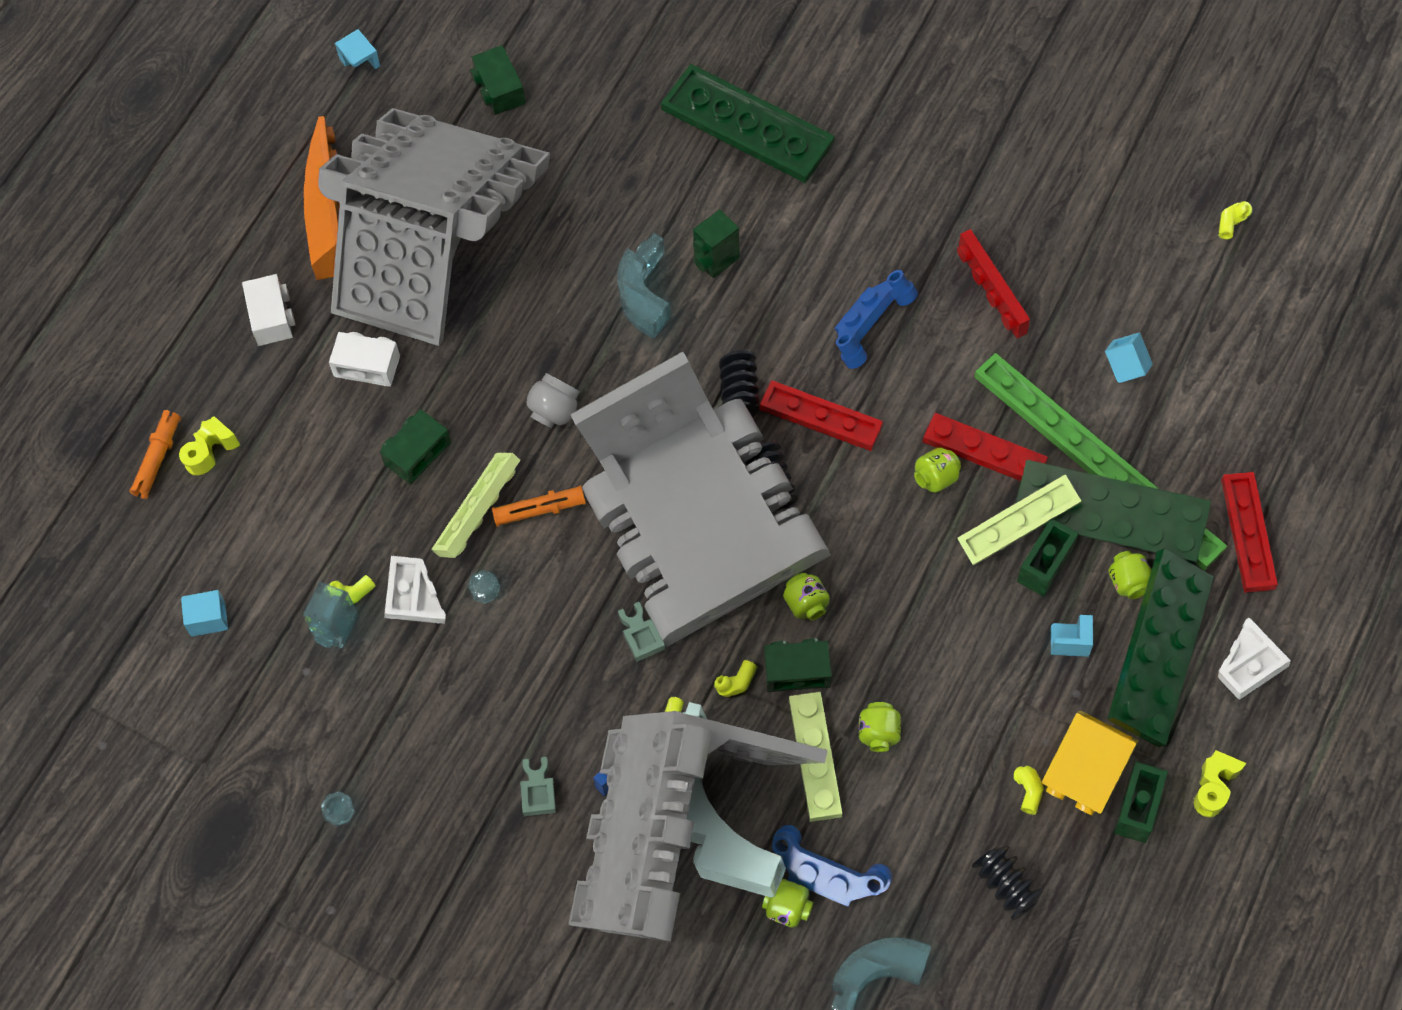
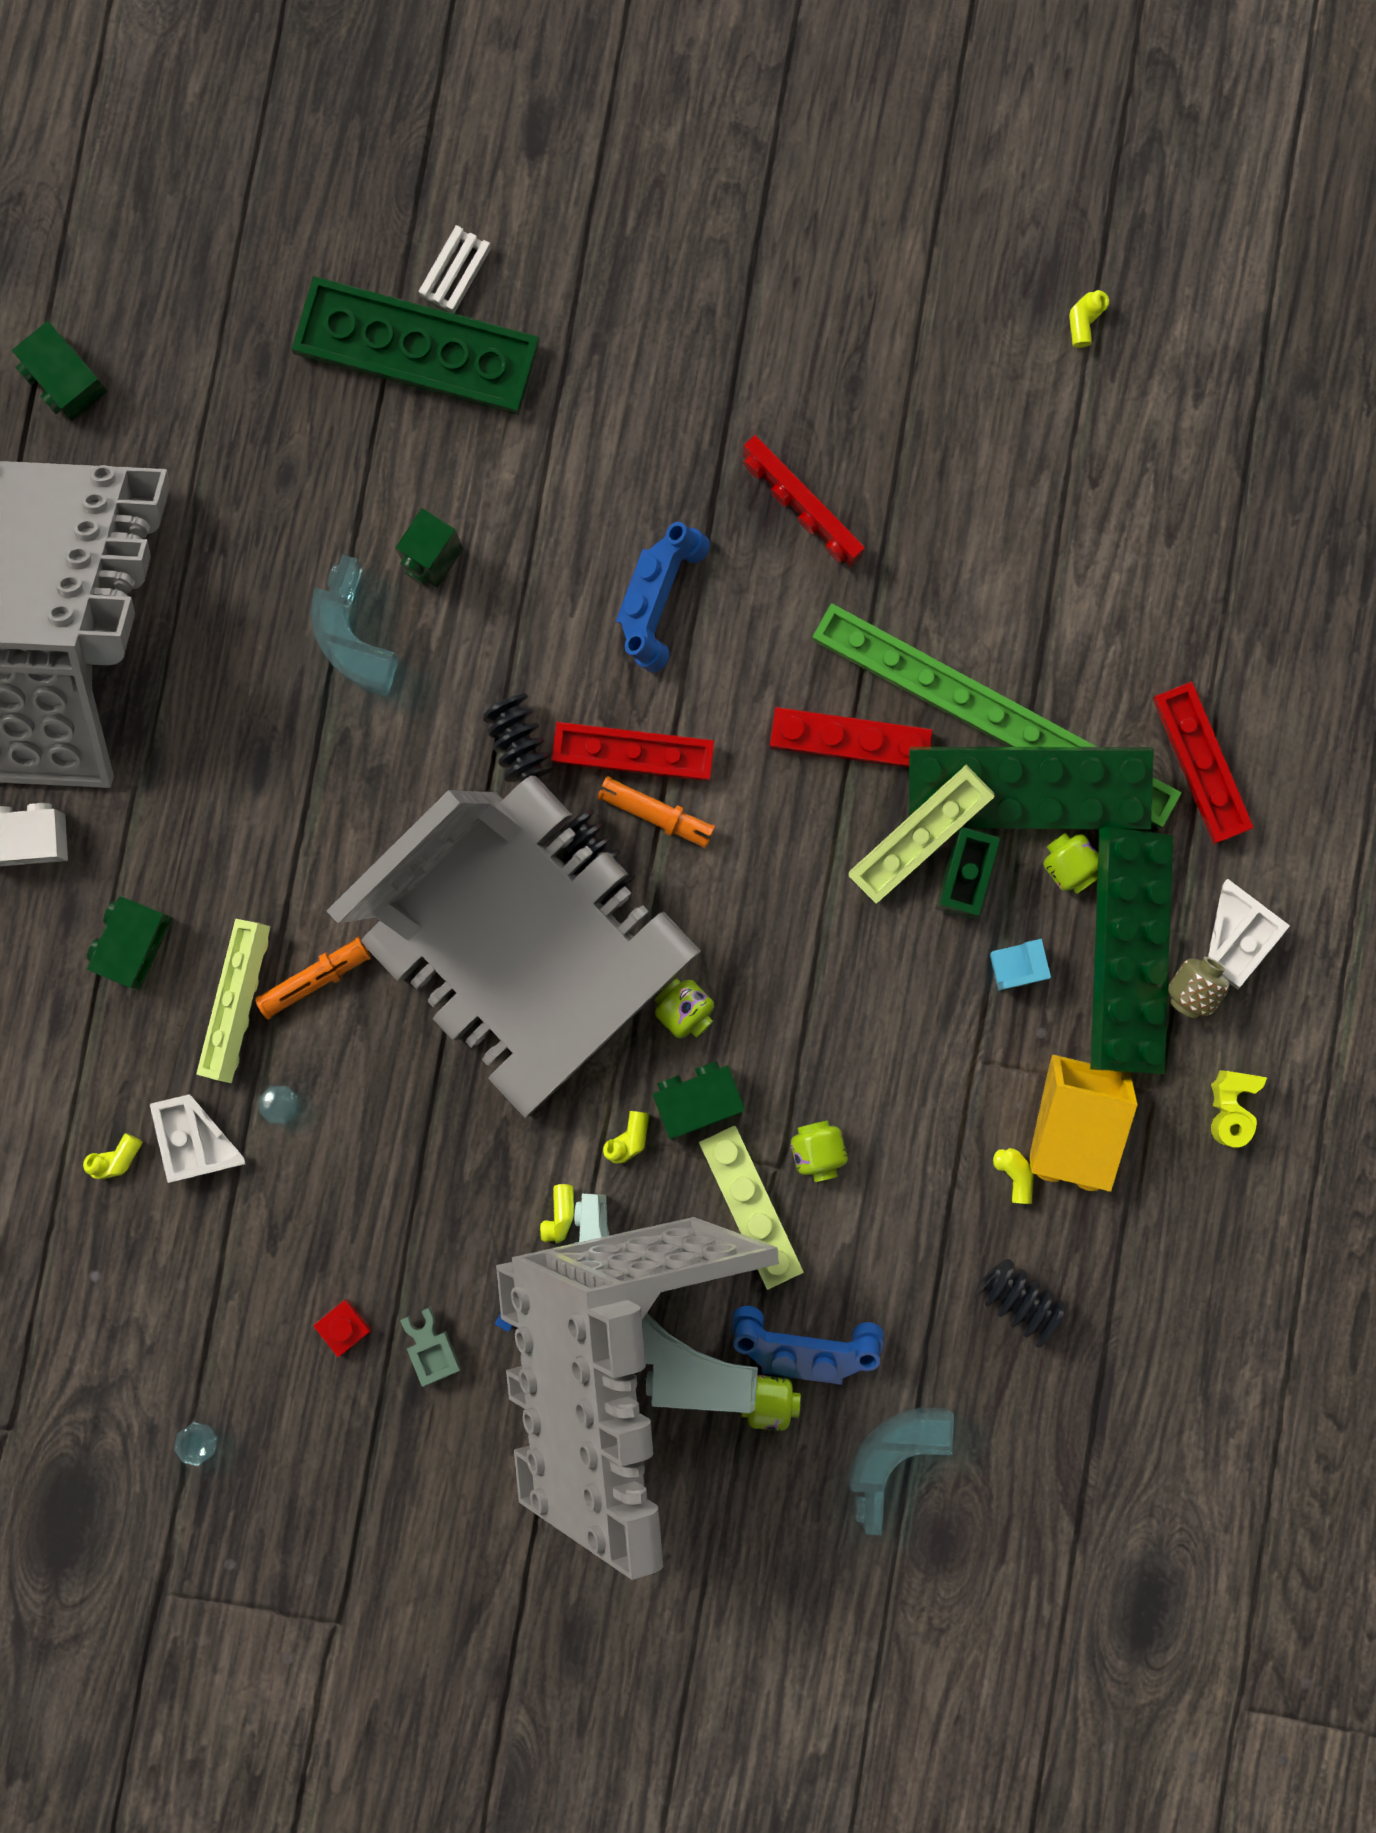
camera: 20 degrees left, 20 degrees up
clear light blue brick [303,582,358,648] -> none
light grey piece [526,373,580,428] -> none
sand green plate [618,602,665,662] -> none
lime head [914,448,961,493] -> none
medium azure panel [1105,332,1152,383] -> none
dark green brick [1113,762,1168,843] -> none
none -> red plate [313,1299,371,1357]
none -> white tile [418,225,491,314]
none -> orange pin [597,776,716,849]
none -> olive head [1168,957,1229,1019]

